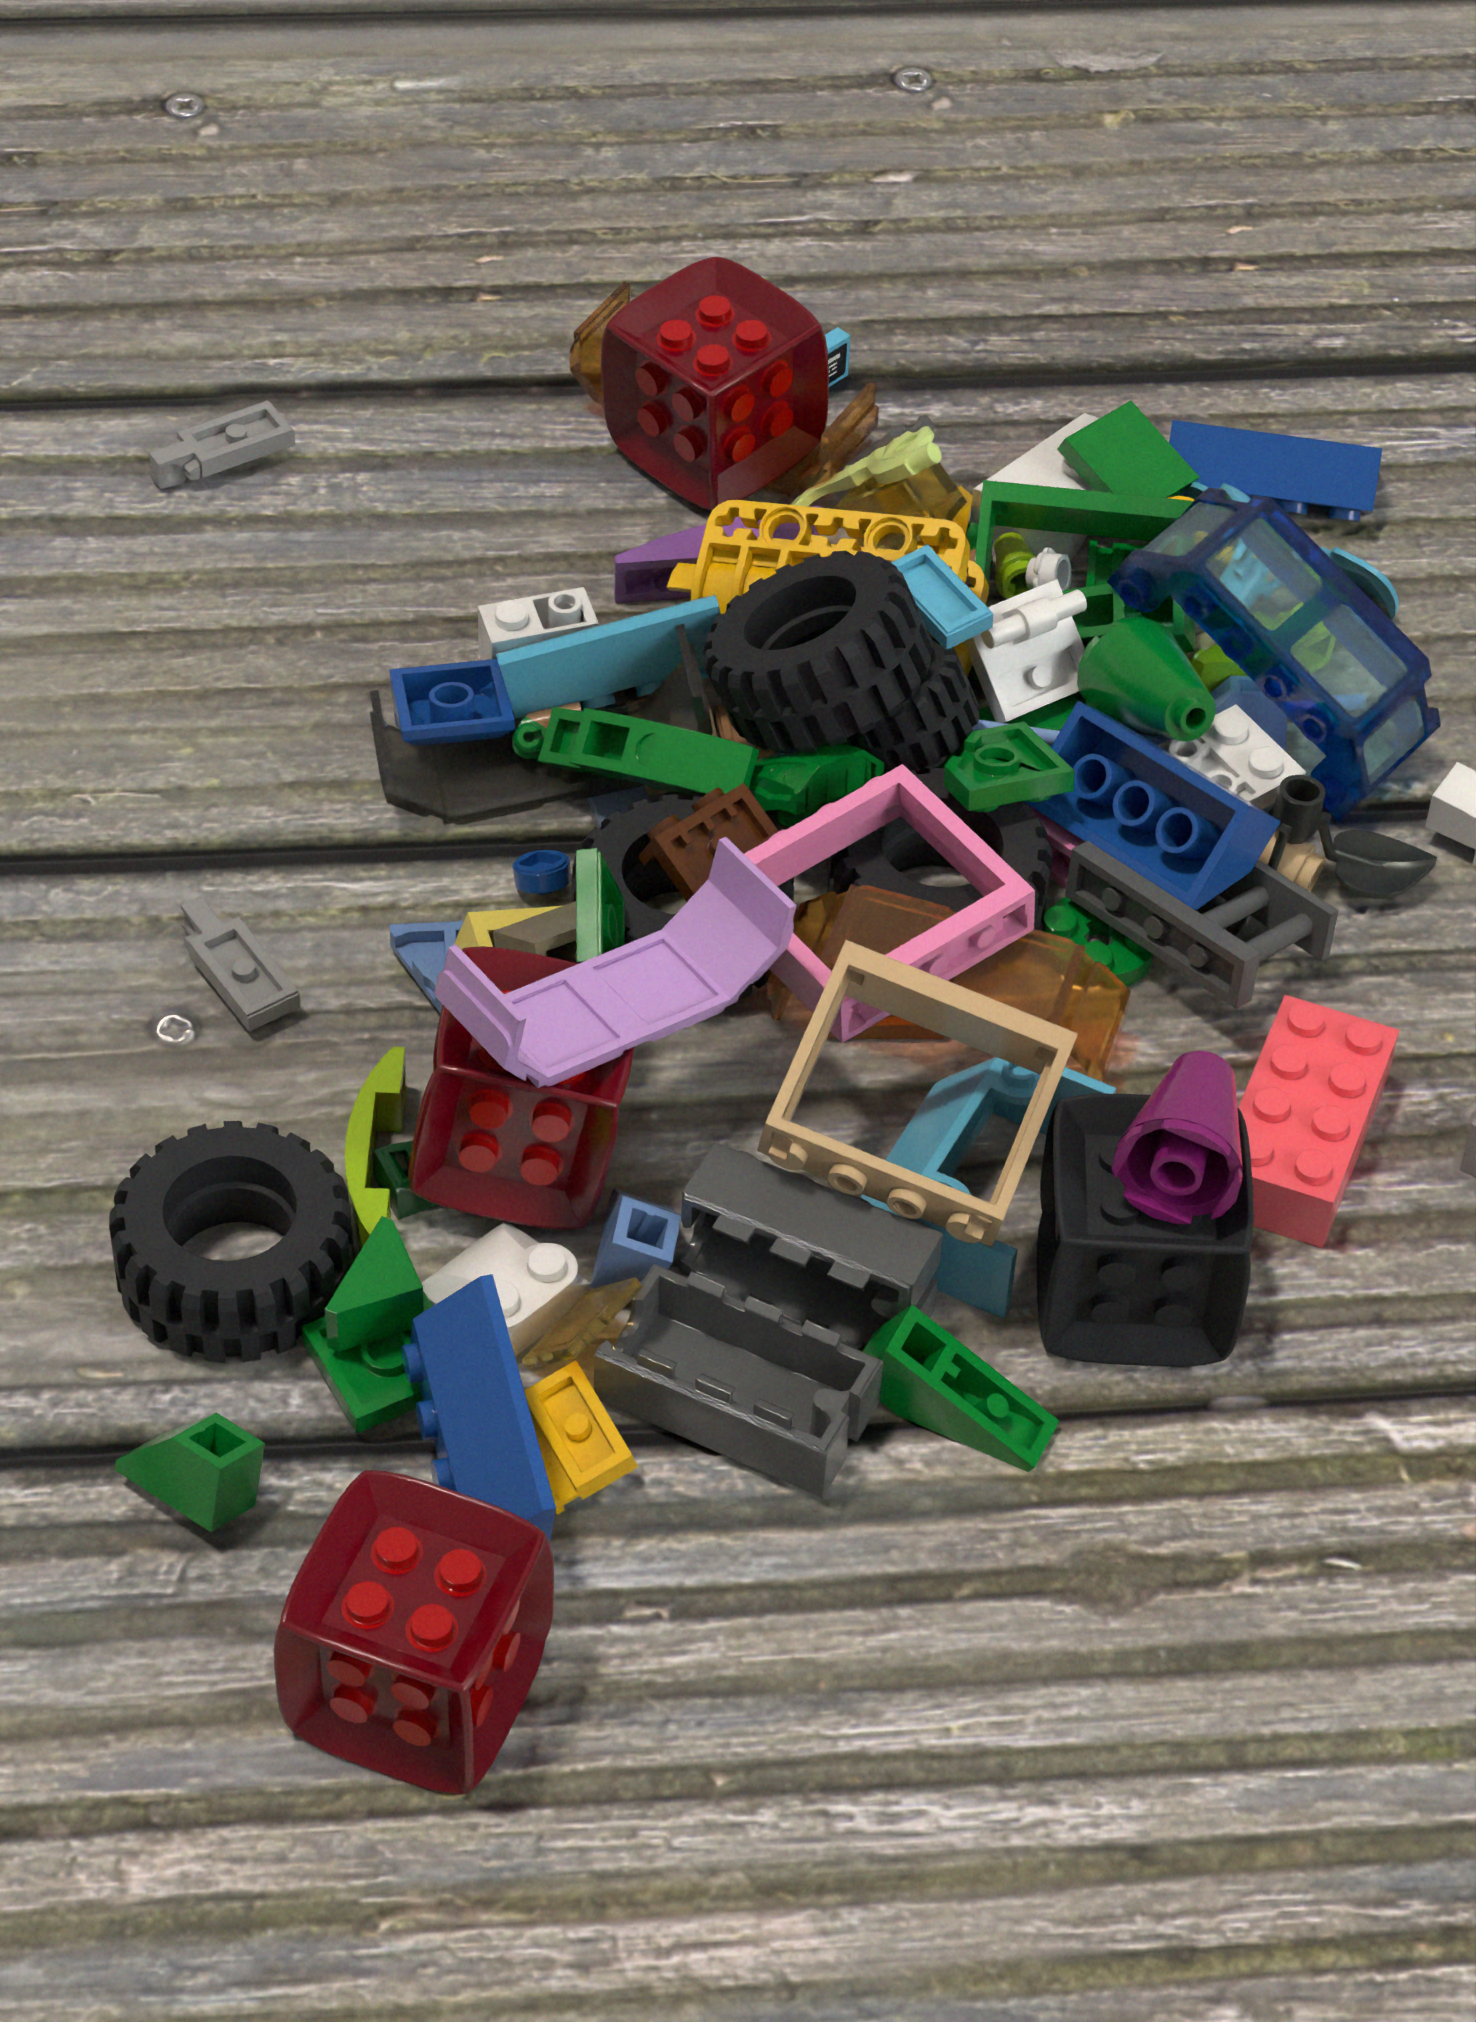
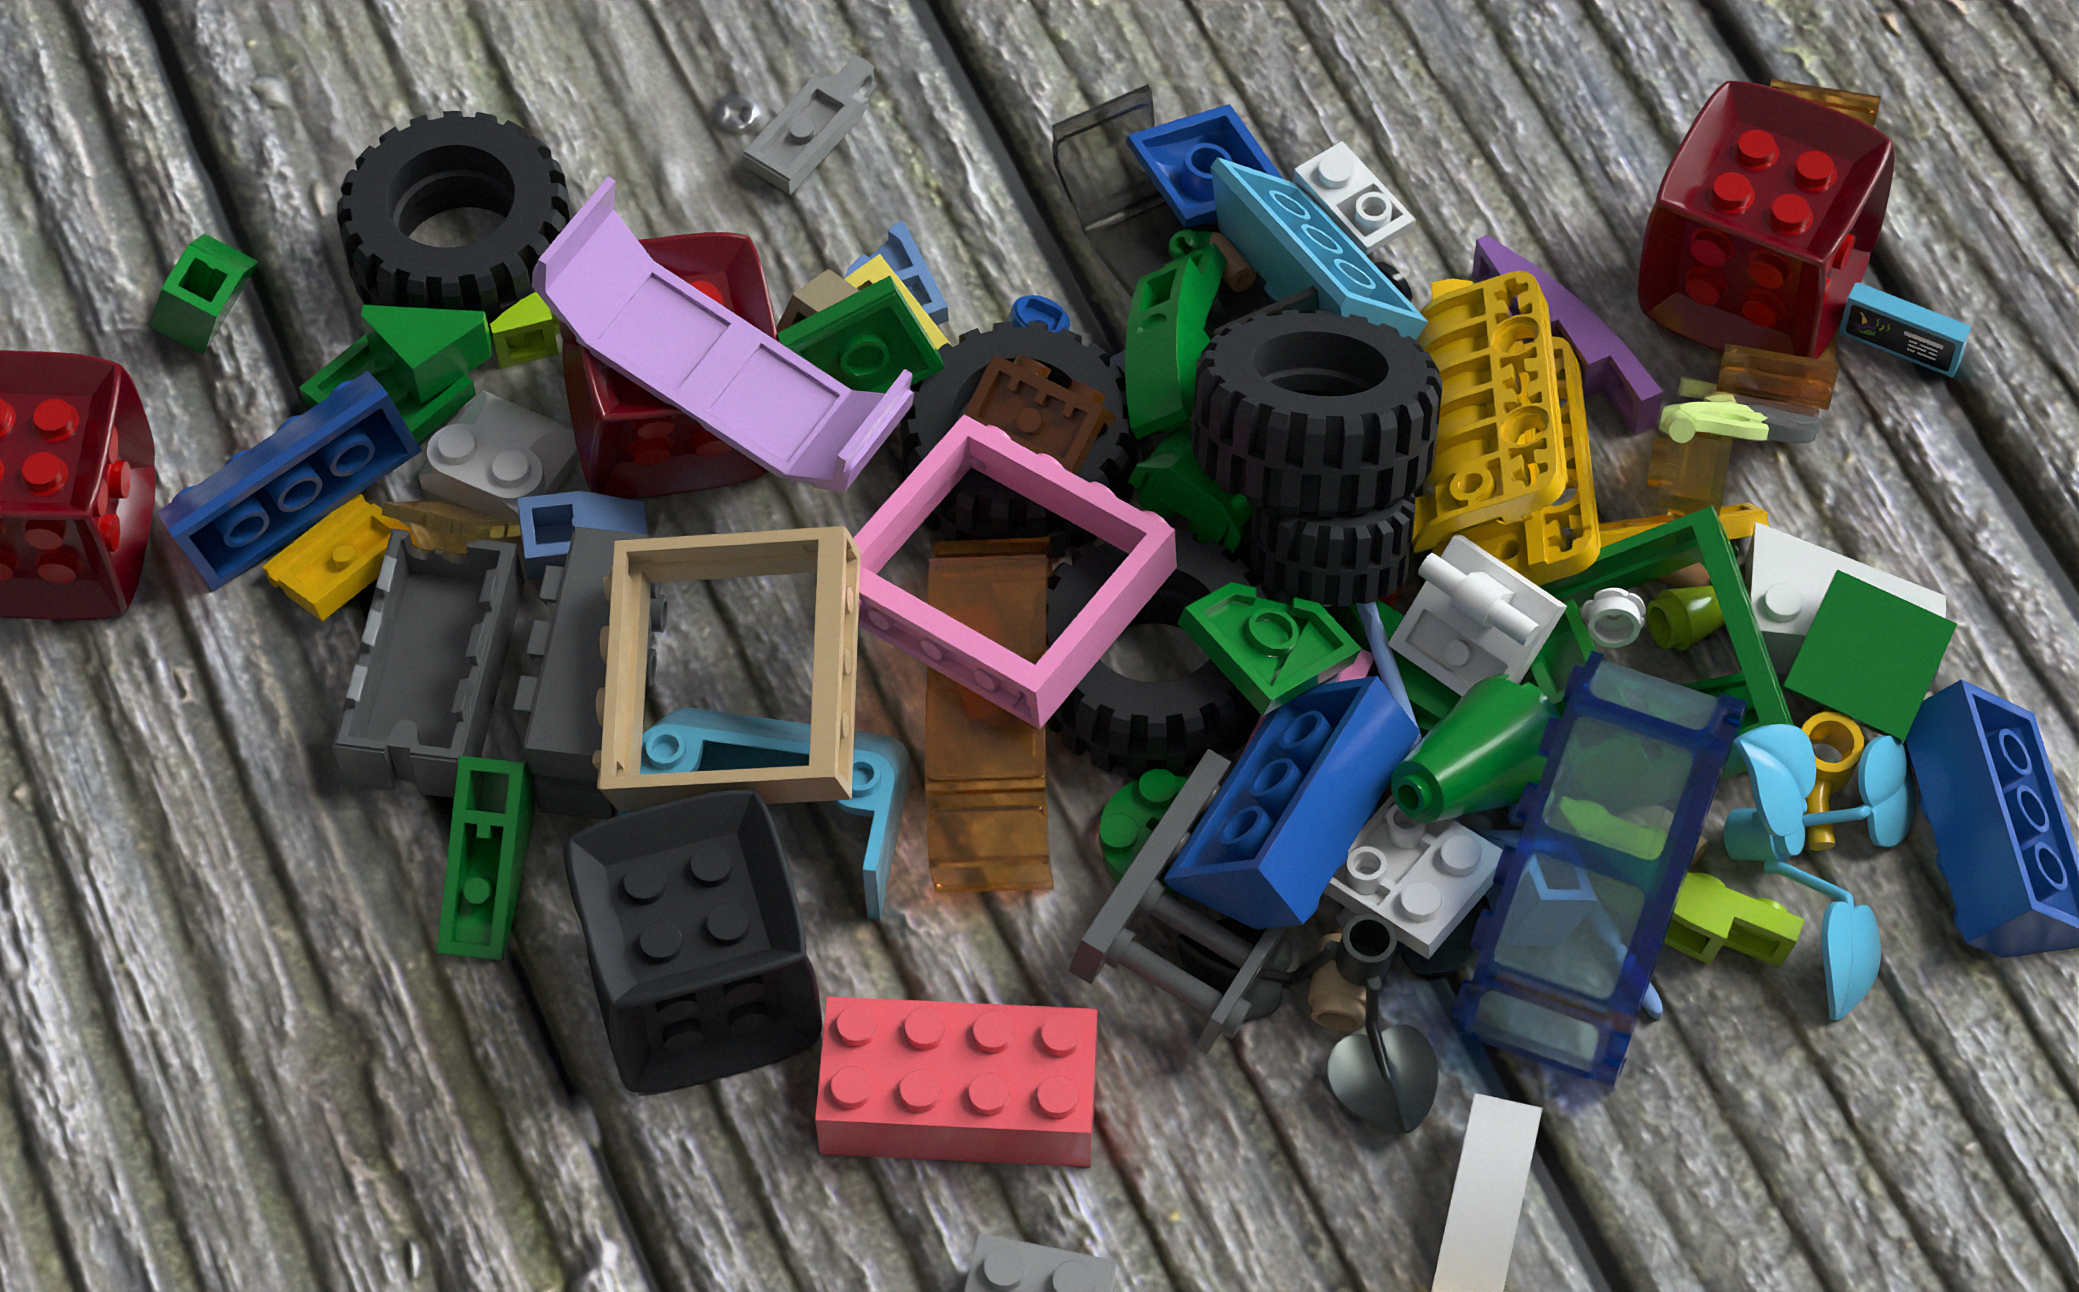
camera: 75 degrees right, 10 degrees up
medium azure tile [891,544,993,649] -> none
magenta cone [1112,1051,1243,1224] -> none

